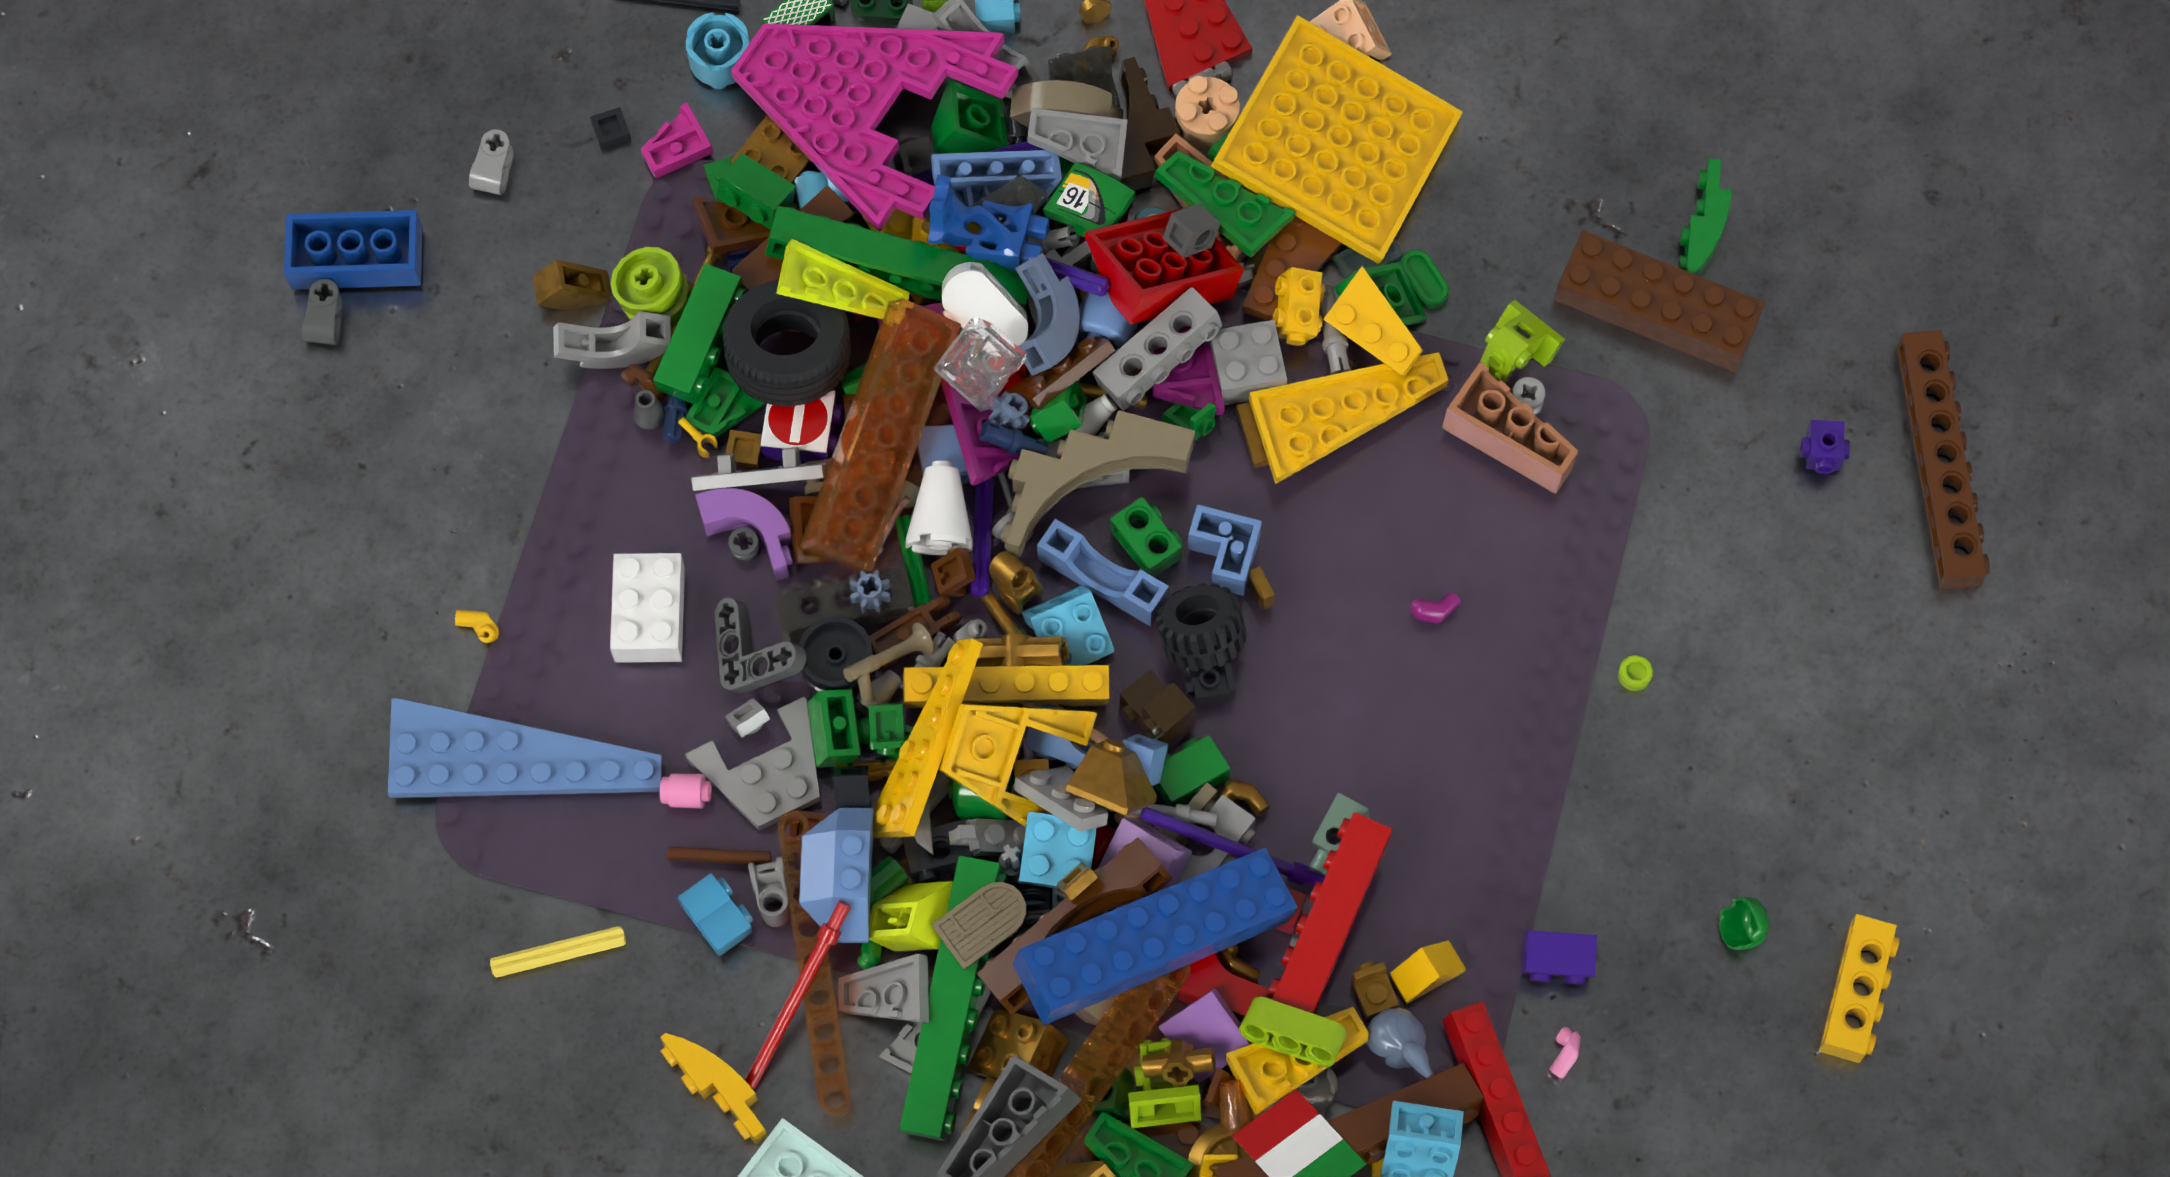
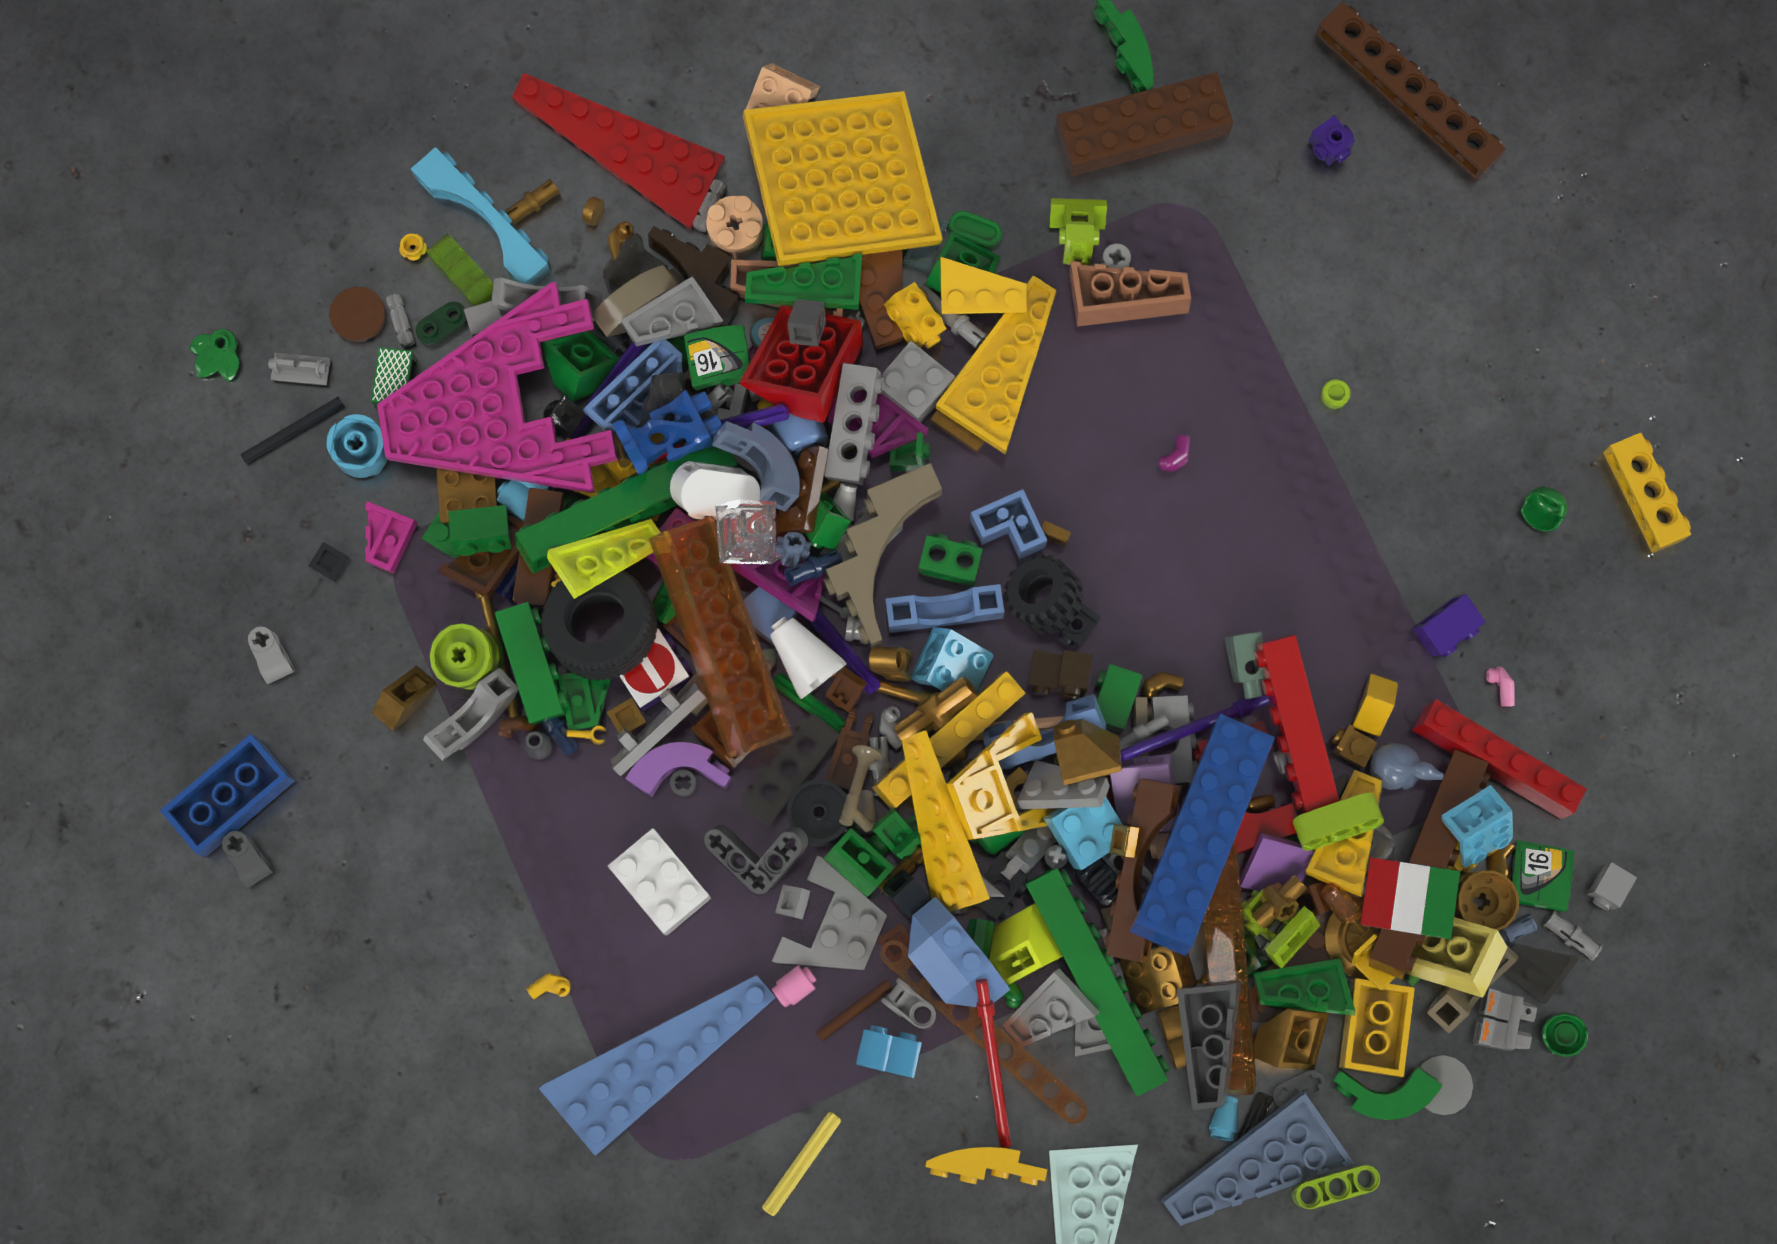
camera: 40 degrees left, 10 degrees up
sand blue gear [850,570,891,613] -> none
dark tan window [932,882,1027,970] -> none

